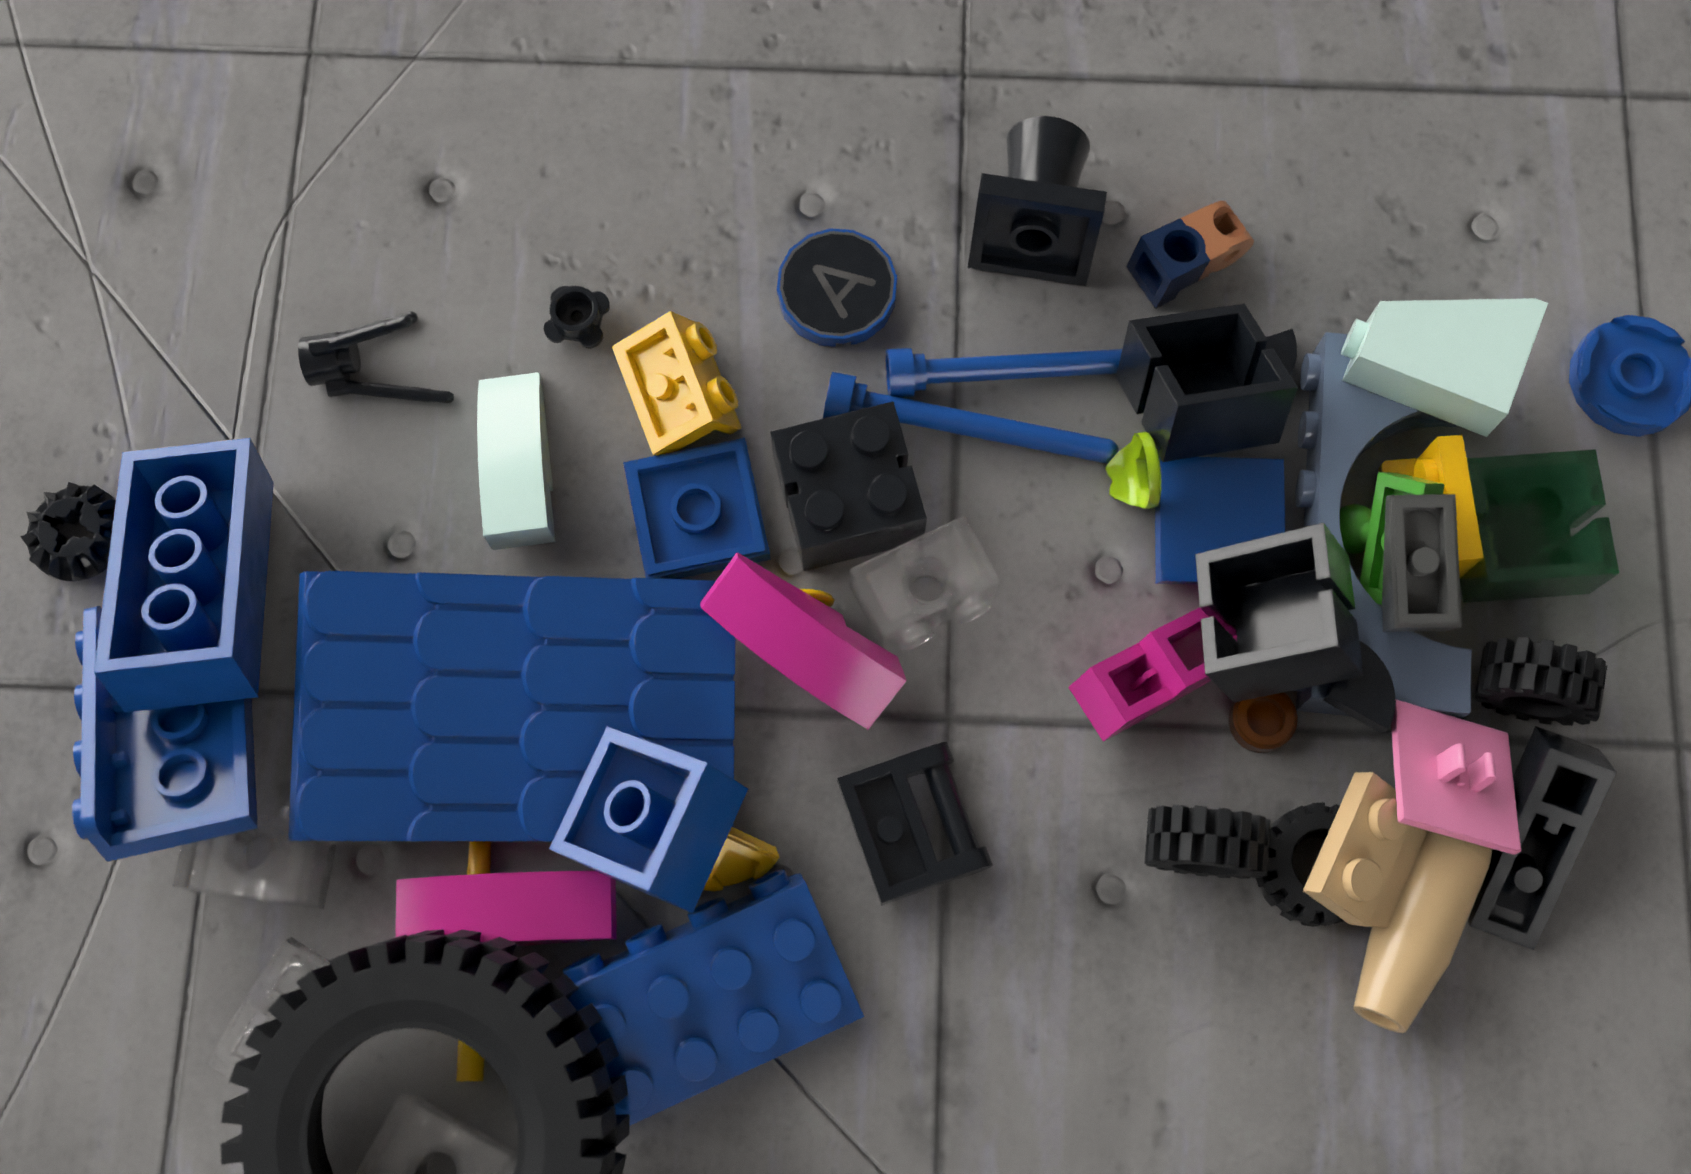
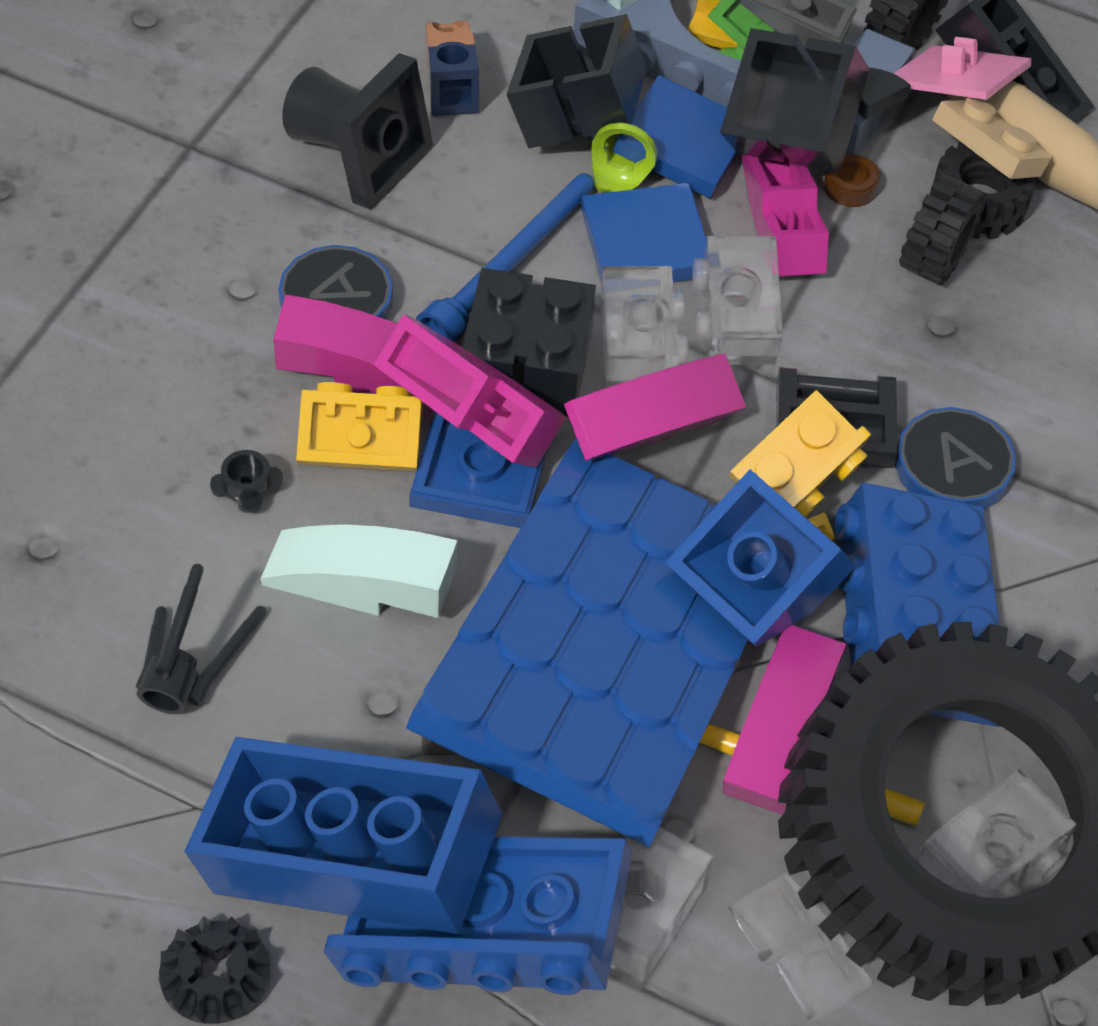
camera: 70 degrees left, 20 degrees down
blue piece [886,348,1122,398] -> none
none -> dark pink slope [273,294,415,397]
none -> dark pink slope [374,314,567,468]
none -> blue tile [581,183,714,291]
none -> clear brick [693,236,783,365]
none -> yellow bracket [729,390,871,517]
none -> black tile [895,407,1016,509]

